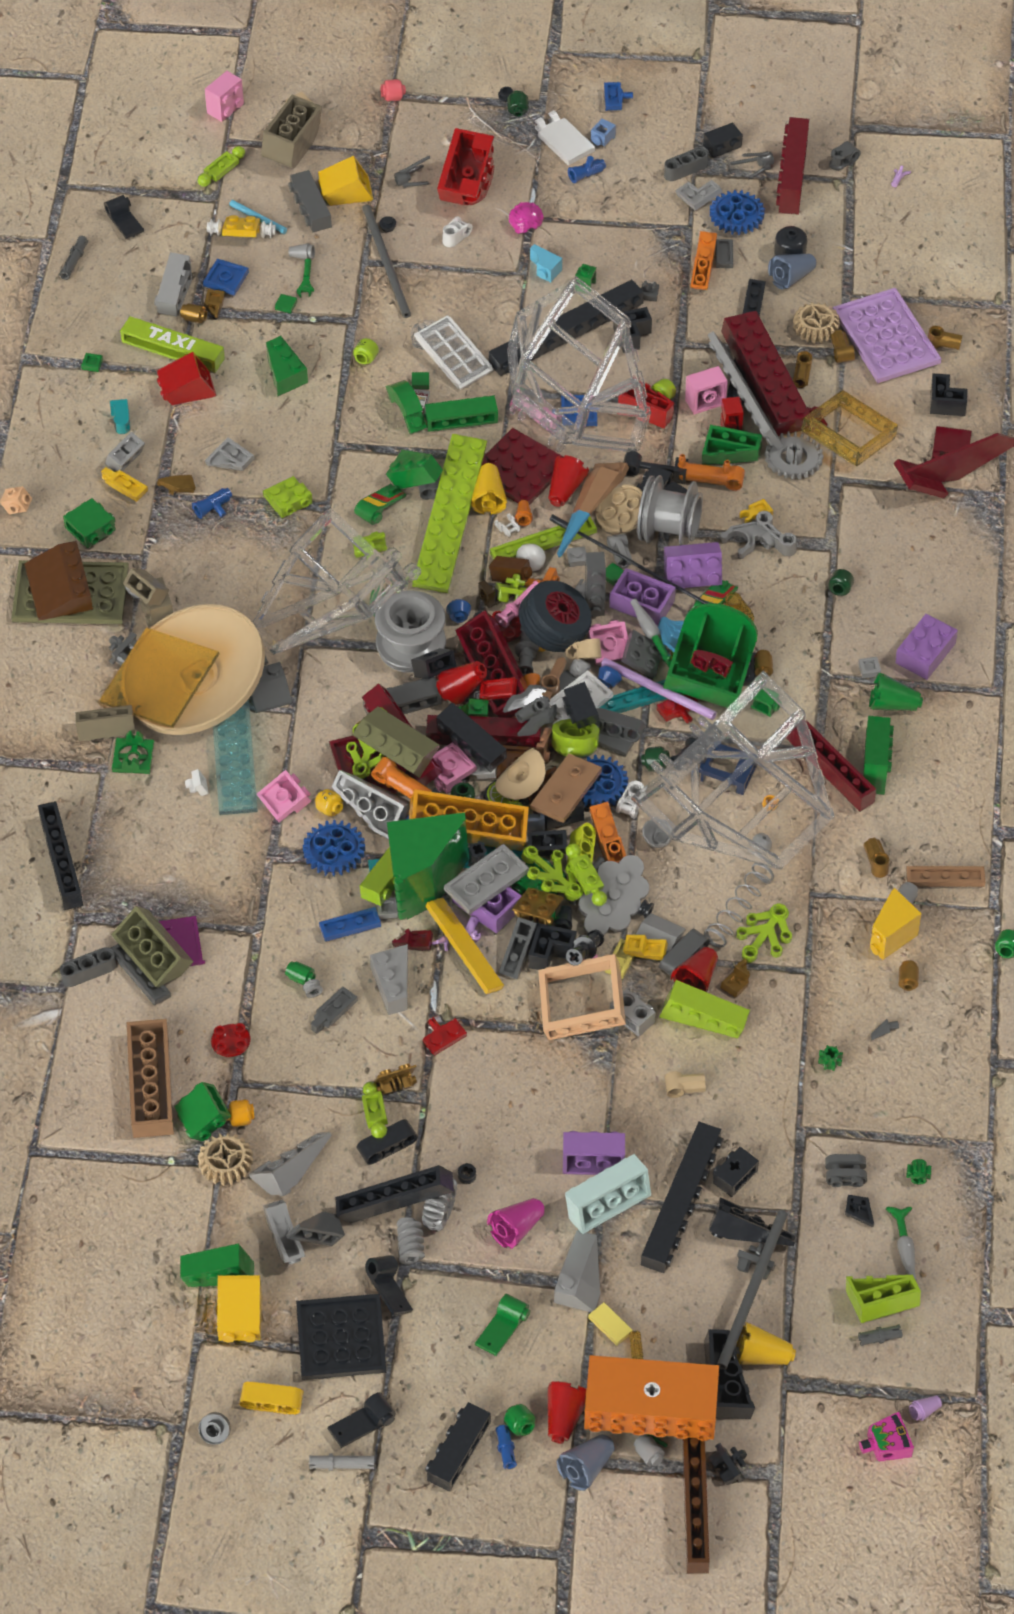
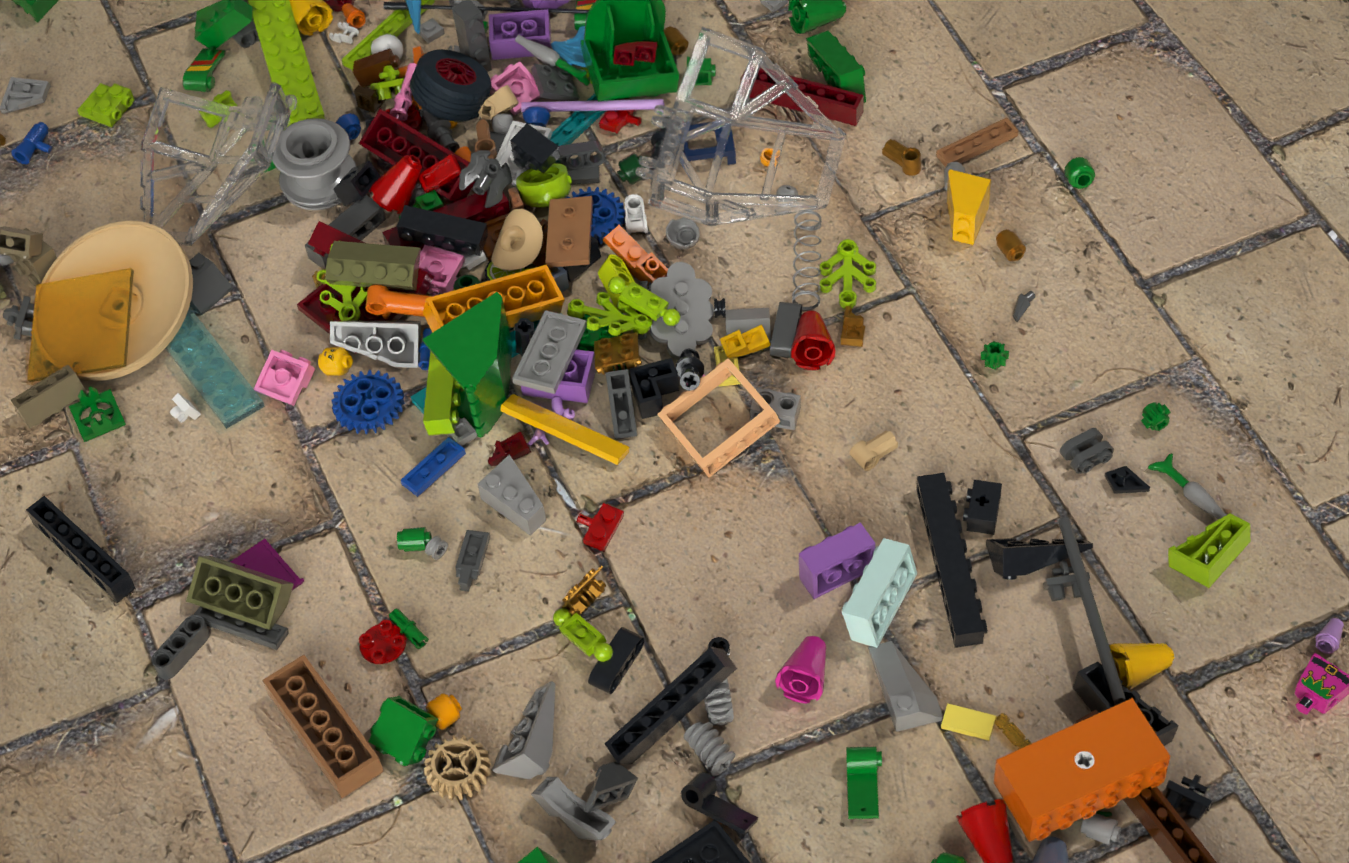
camera: 25 degrees left, 0 degrees up
black brick [527,830,568,856] -> none
black cone [553,905,572,930] -> none
lime wedge [659,980,750,1038] -> none
dark grey pin [858,1324,903,1346] -> none
none -> green axle [389,608,429,649]

